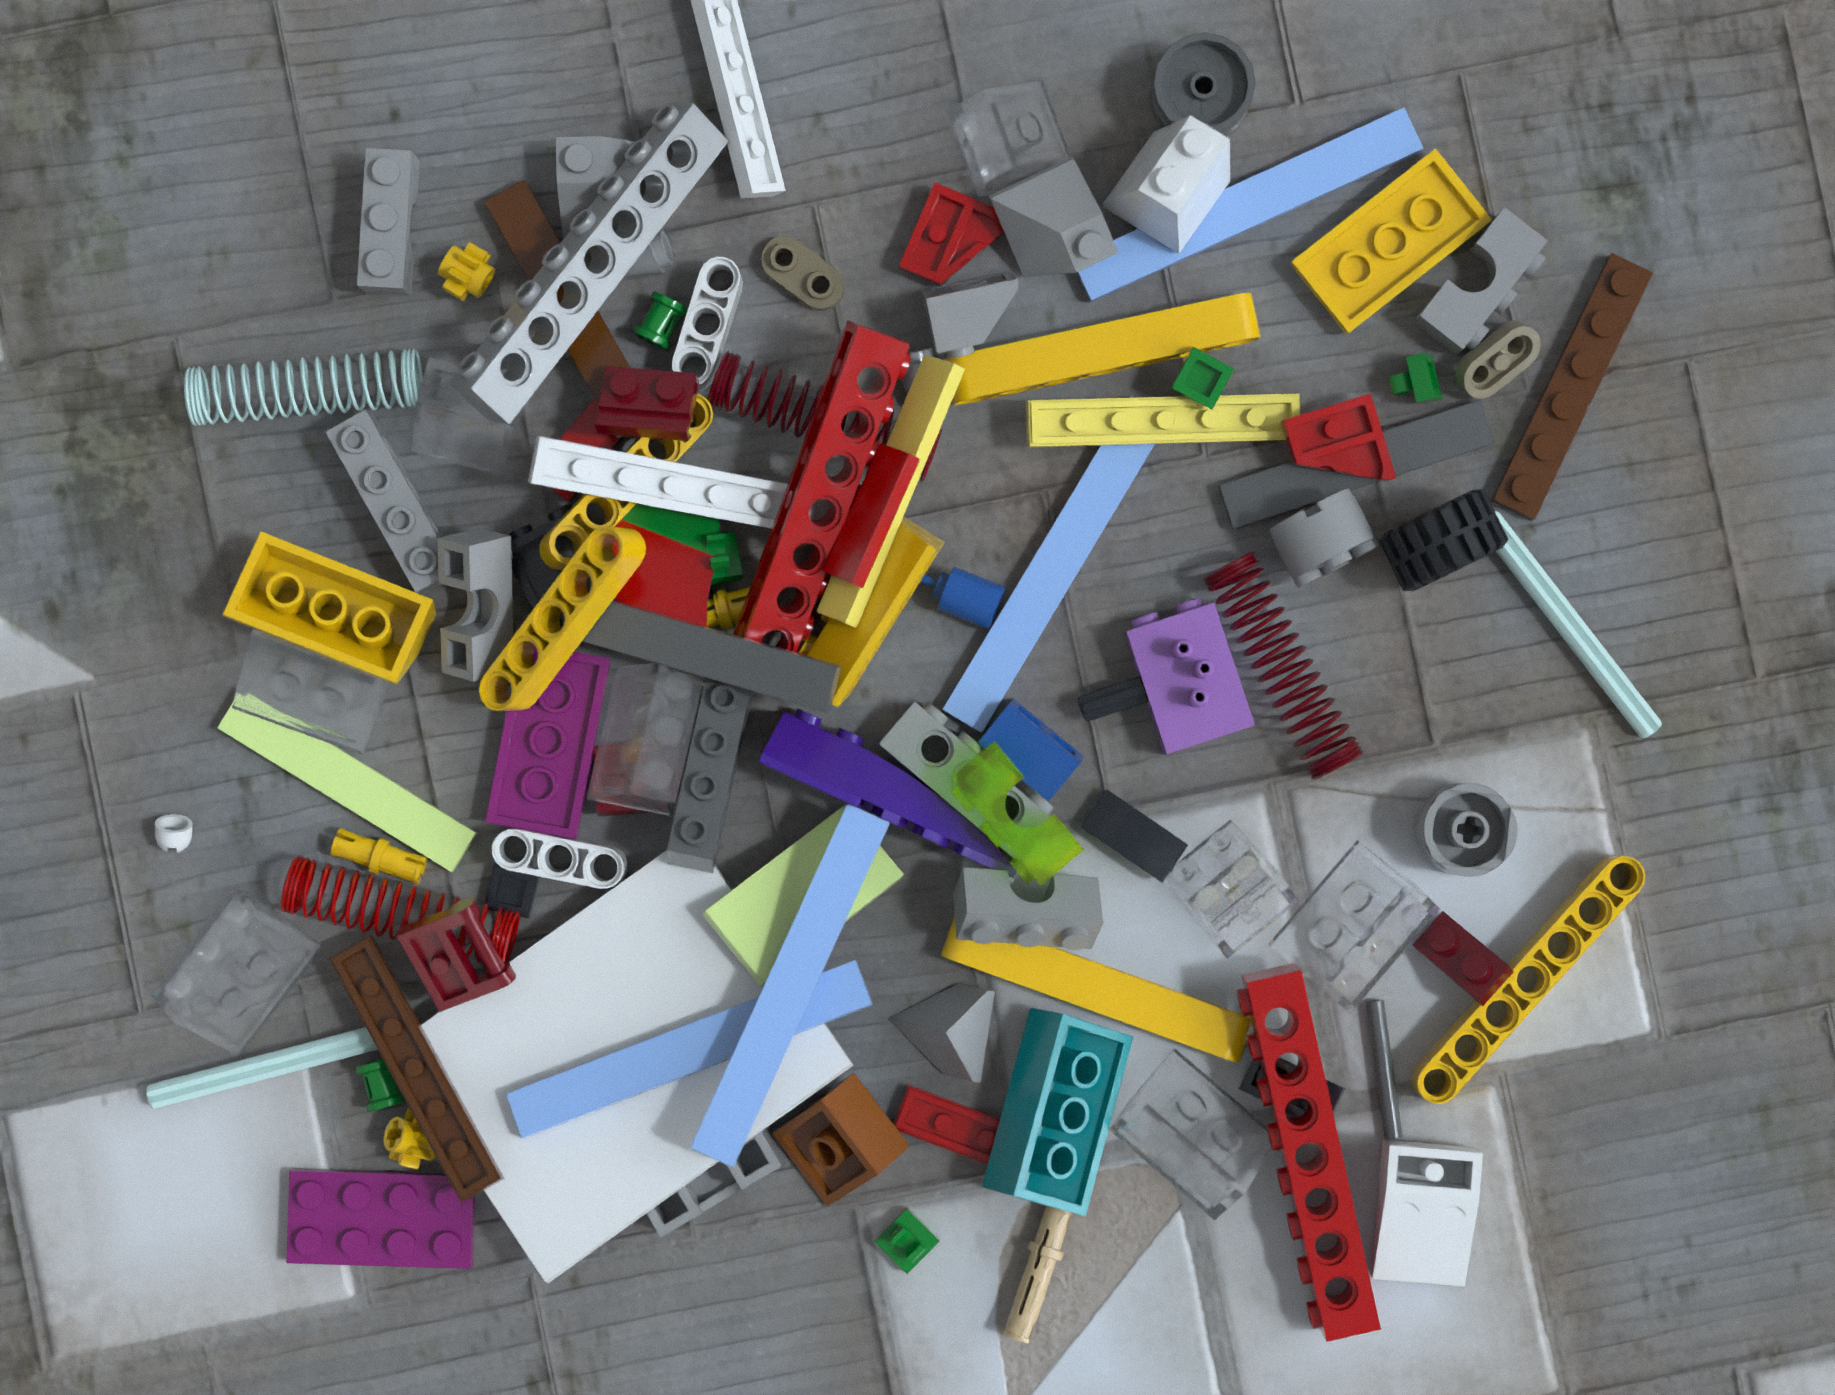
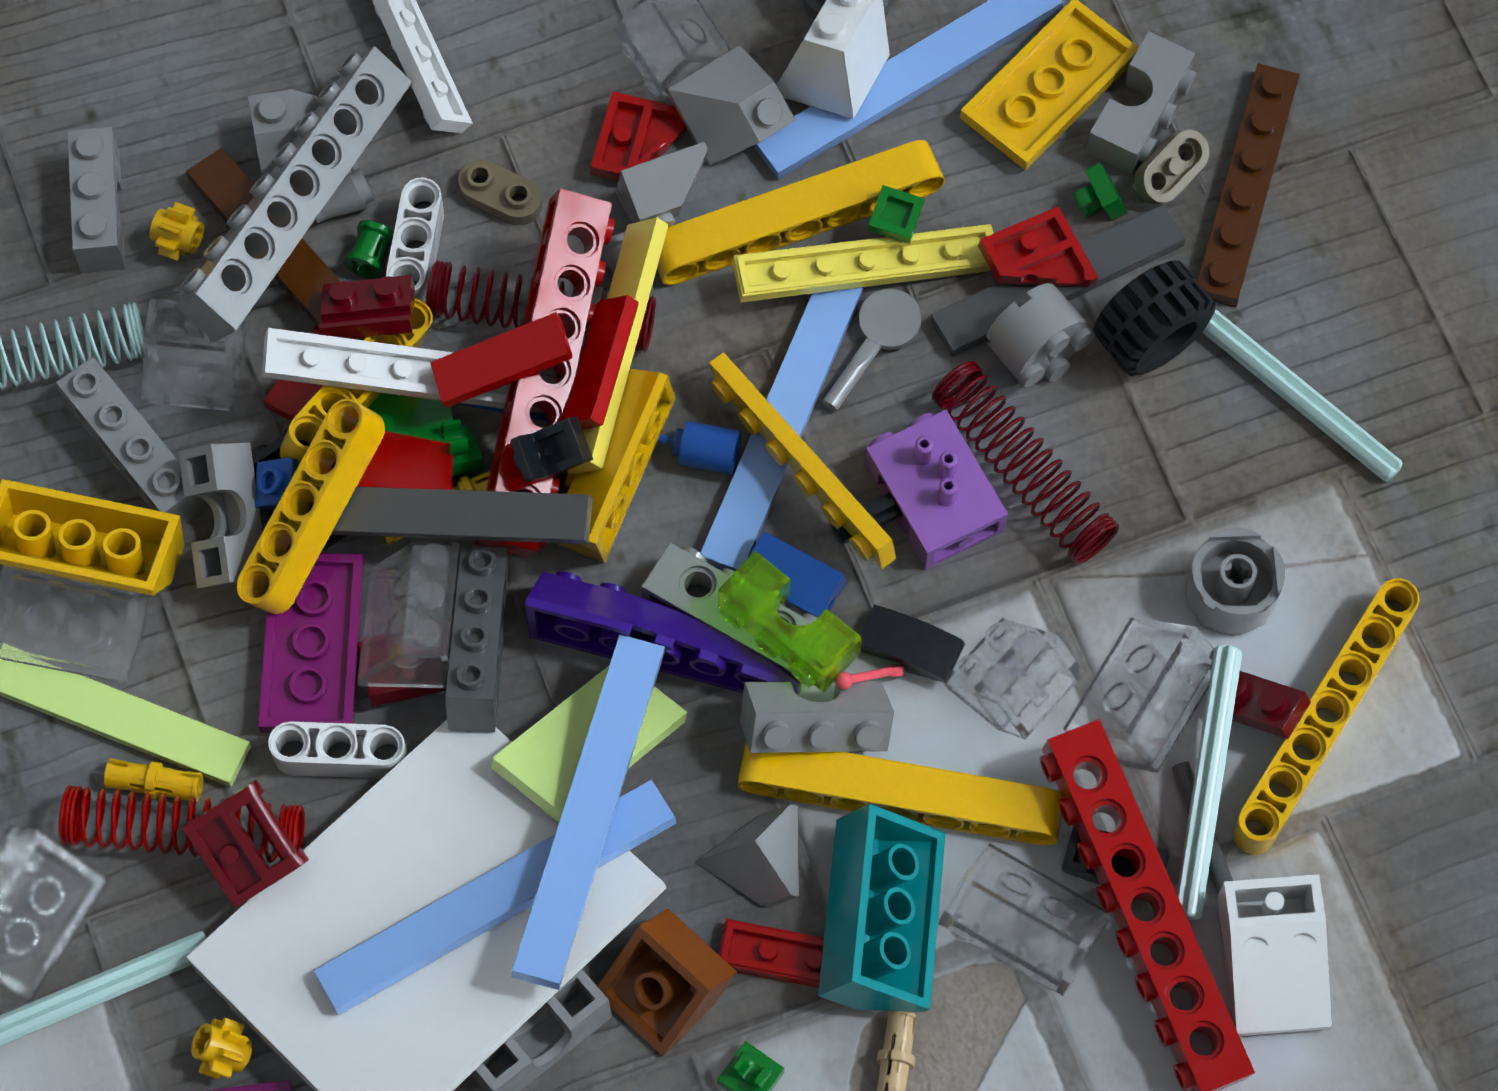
camera: 15 degrees left, 20 degrees down
reddish brown tile [329,935,505,1202] -> none
green bush [355,1058,406,1112] -> none
black tile [484,863,540,919] -> none
none -> blue bracket [255,458,298,512]
none -> red tile [430,312,573,408]
none -> black bracket [511,416,593,482]
none -> yellow plate [709,352,896,569]
none -> light grey piece [822,289,921,412]
none -> coral hinge [834,664,904,690]
none -> light aqua axle [1177,645,1242,921]

